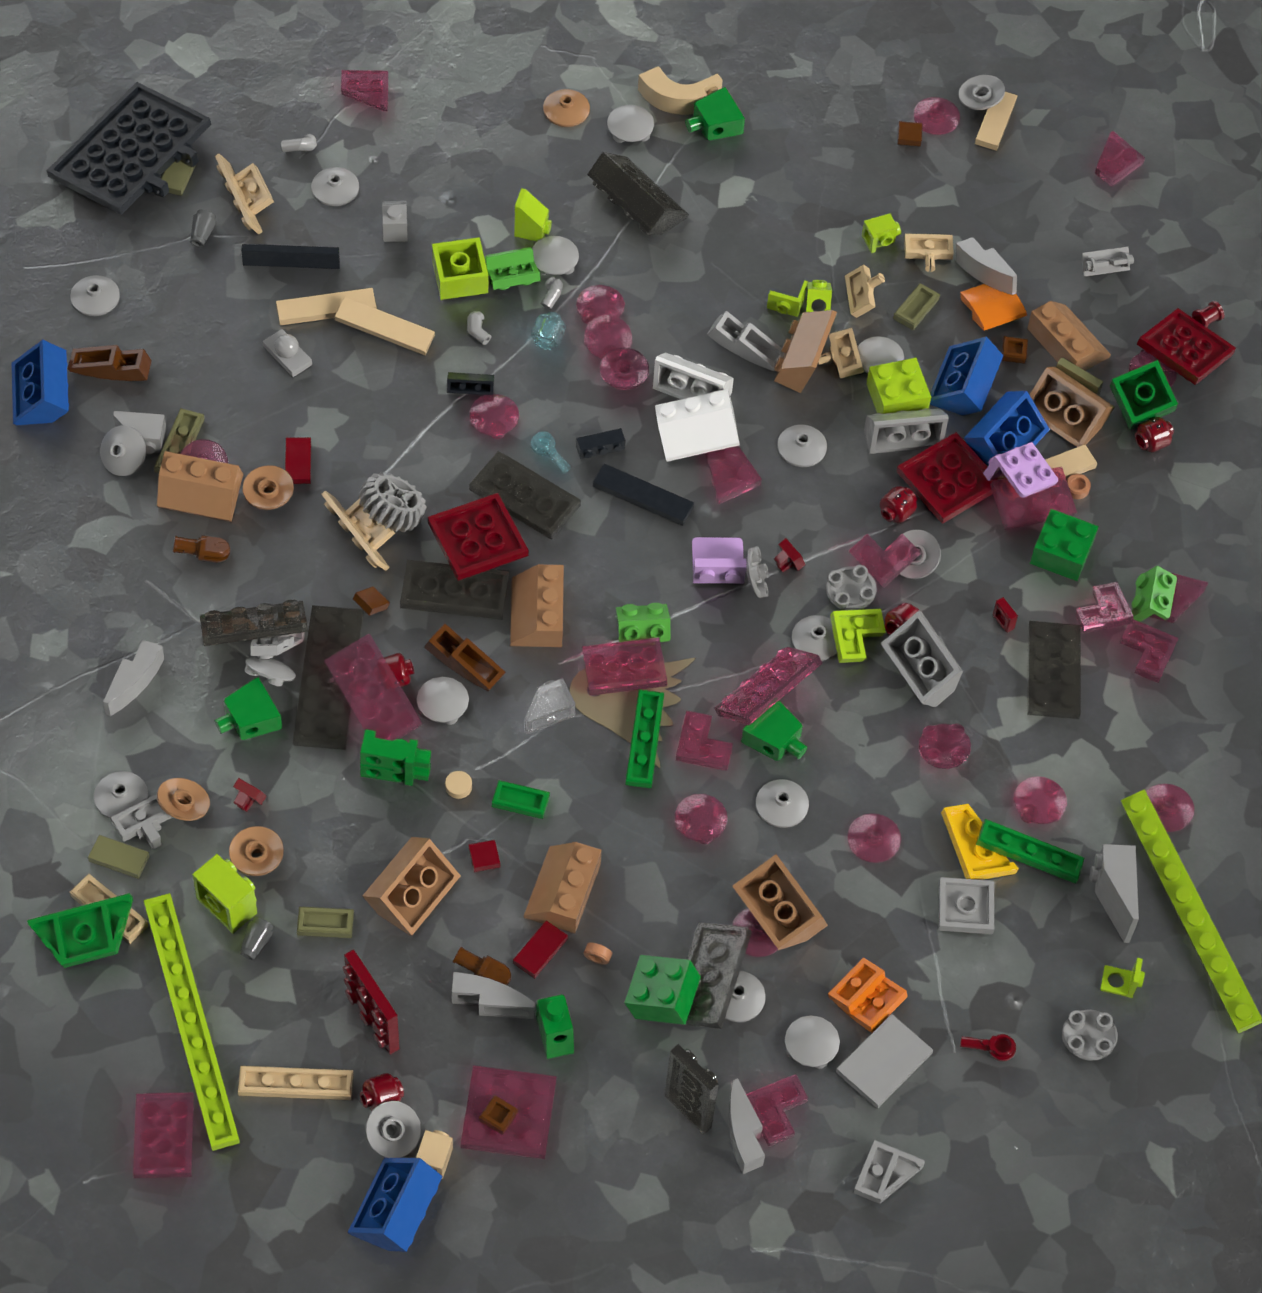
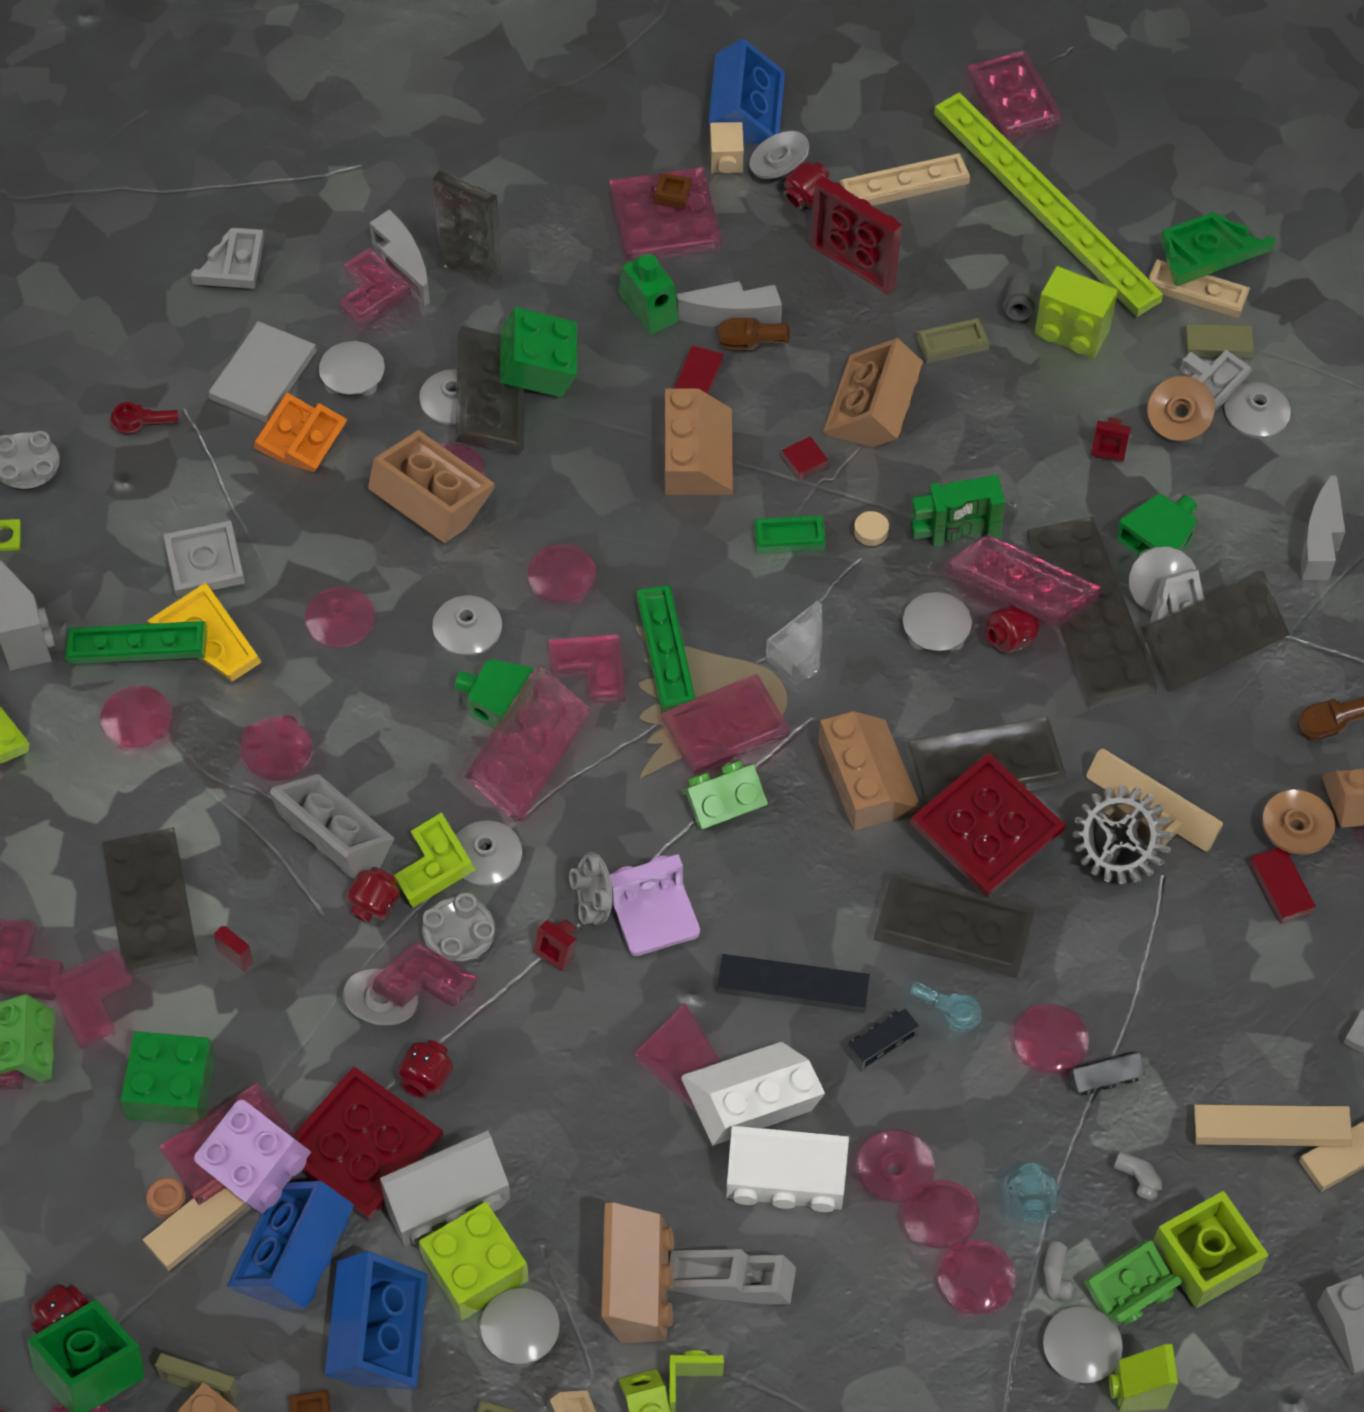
camera: 165 degrees right, 0 degrees up
medium nougat dish [229,826,284,876] -> none
reddish brown tile [353,586,390,616] -> none
reddish brown slope [424,624,506,691] -> none
nougat tile [584,943,613,965] -> none
light grey dish [777,425,827,467] -> none
tan plate [818,328,864,379] -> none
medium nougat slope [1030,367,1115,447] -> none

